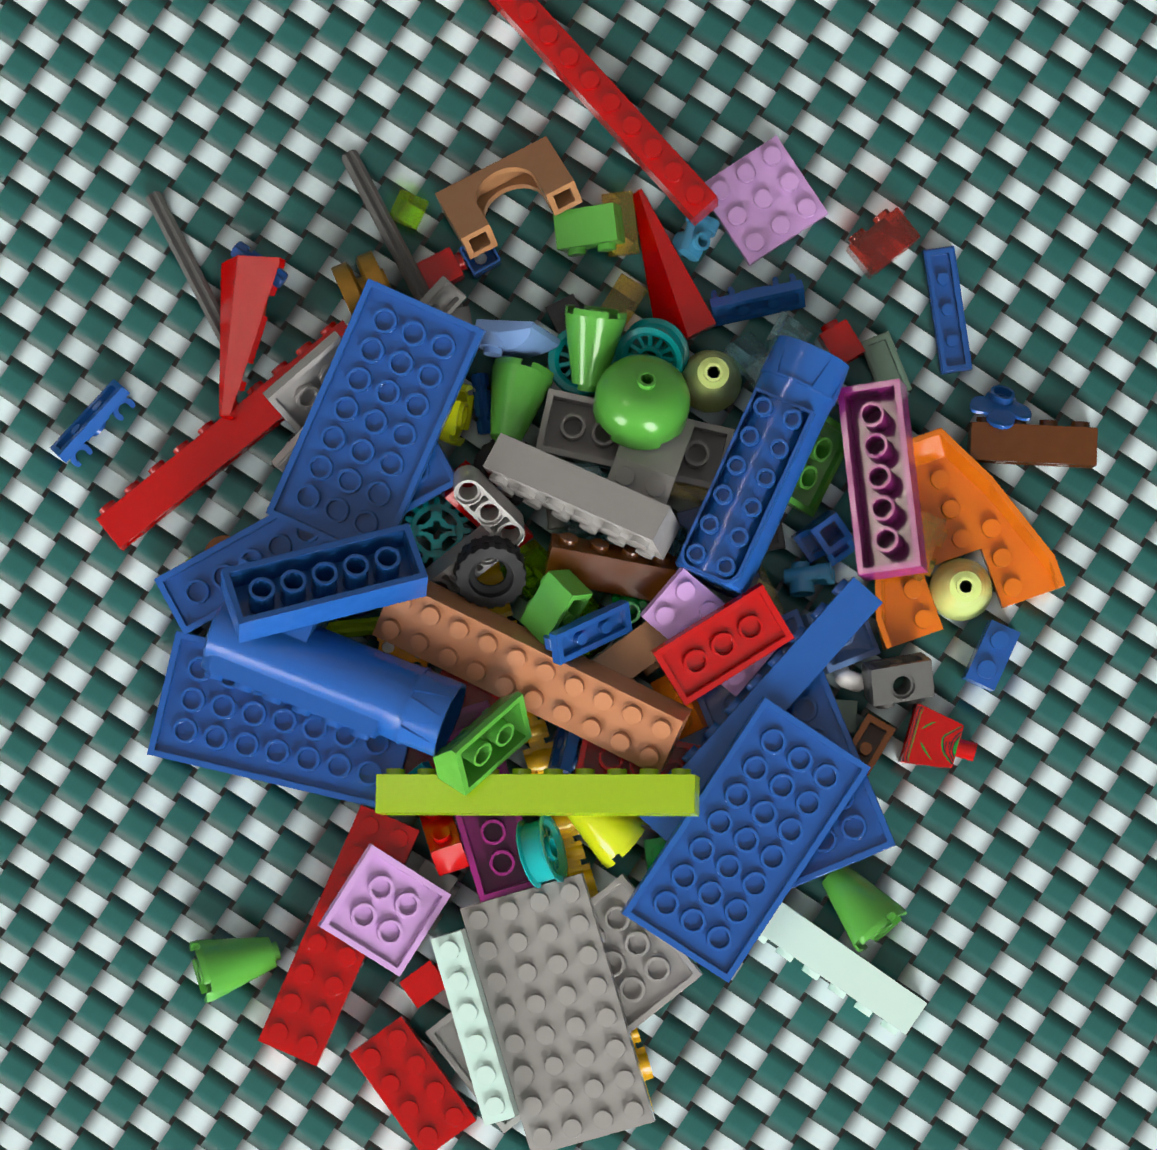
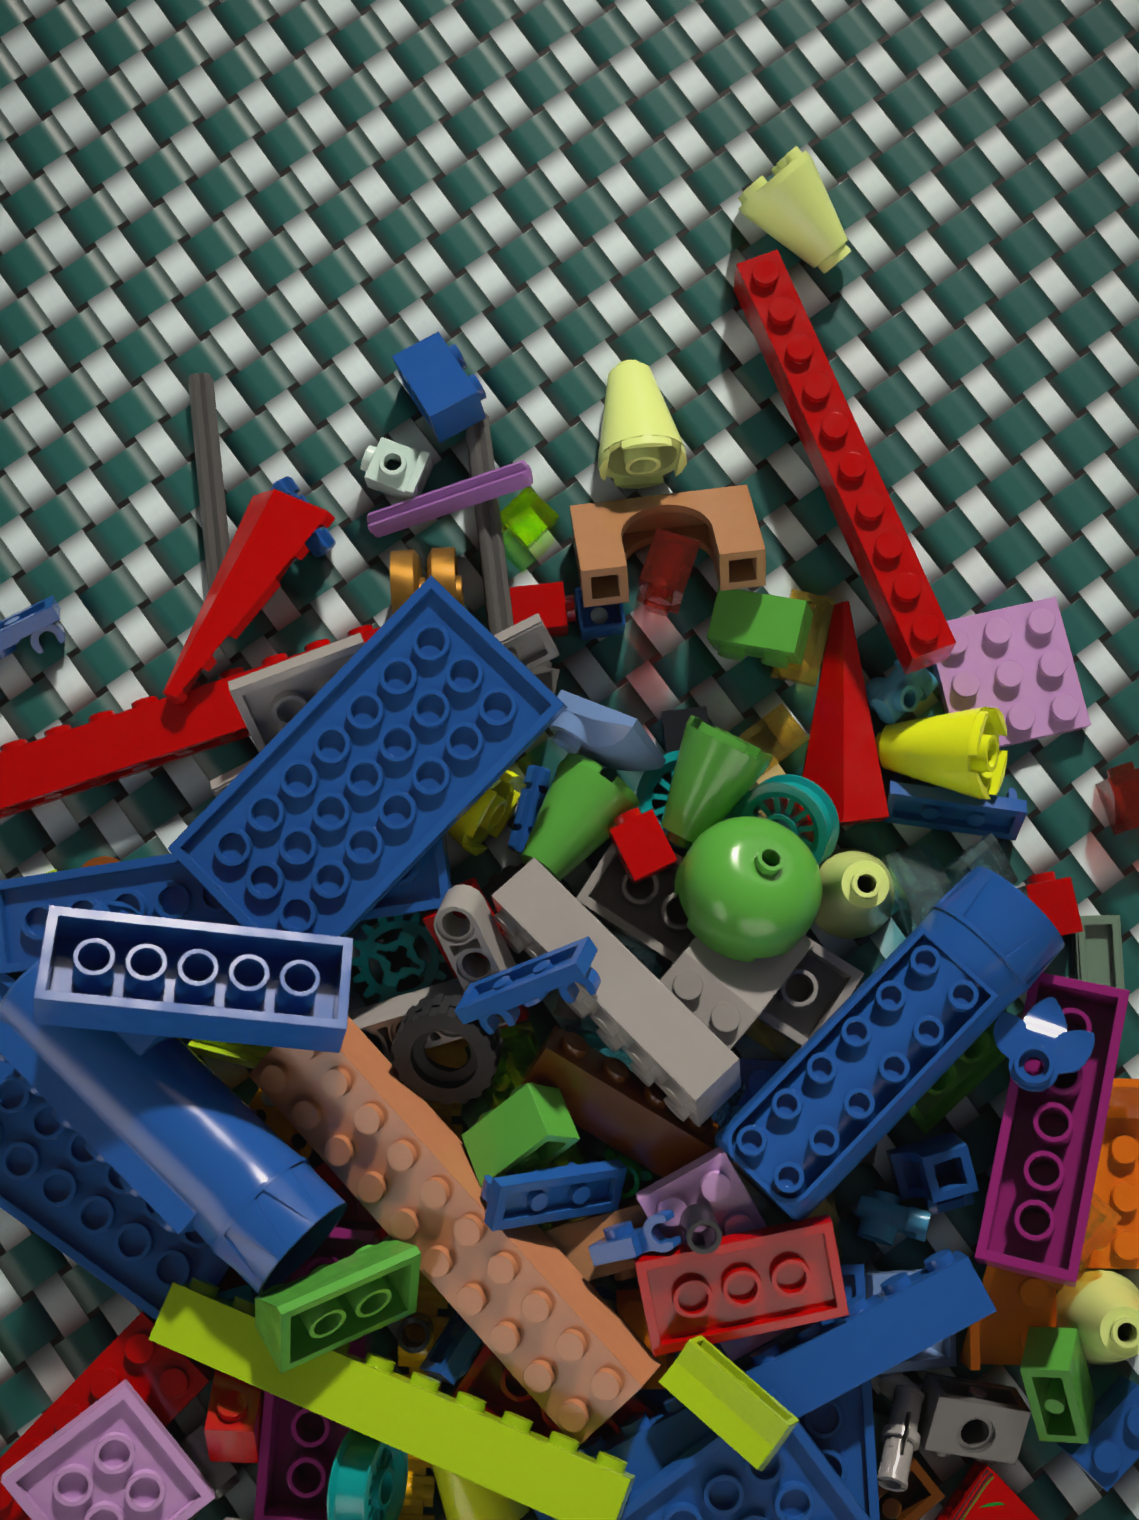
camera: 25 degrees right, 5 degrees down
none -> light aqua brick [361,437,433,501]
none -> medium lavender axle [367,460,533,538]
none -> blue brick [392,331,486,443]
none -> black hinge [397,1312,434,1353]
none -> blue plate [454,936,601,1035]
none -> blue plate [588,1209,682,1266]
none -> yellowish green cone [598,360,687,489]
none -> red brick [608,807,677,885]
none -> clear red brick [636,528,701,616]
none -> lime piece [659,1335,799,1471]
none -> black hinge [680,1203,722,1254]
none -> neon yellow cone [875,707,1008,800]
none -> light grey pin [877,1385,925,1492]
none -> blue plate [993,997,1095,1092]
none -> bright green brick [1020,1326,1096,1444]

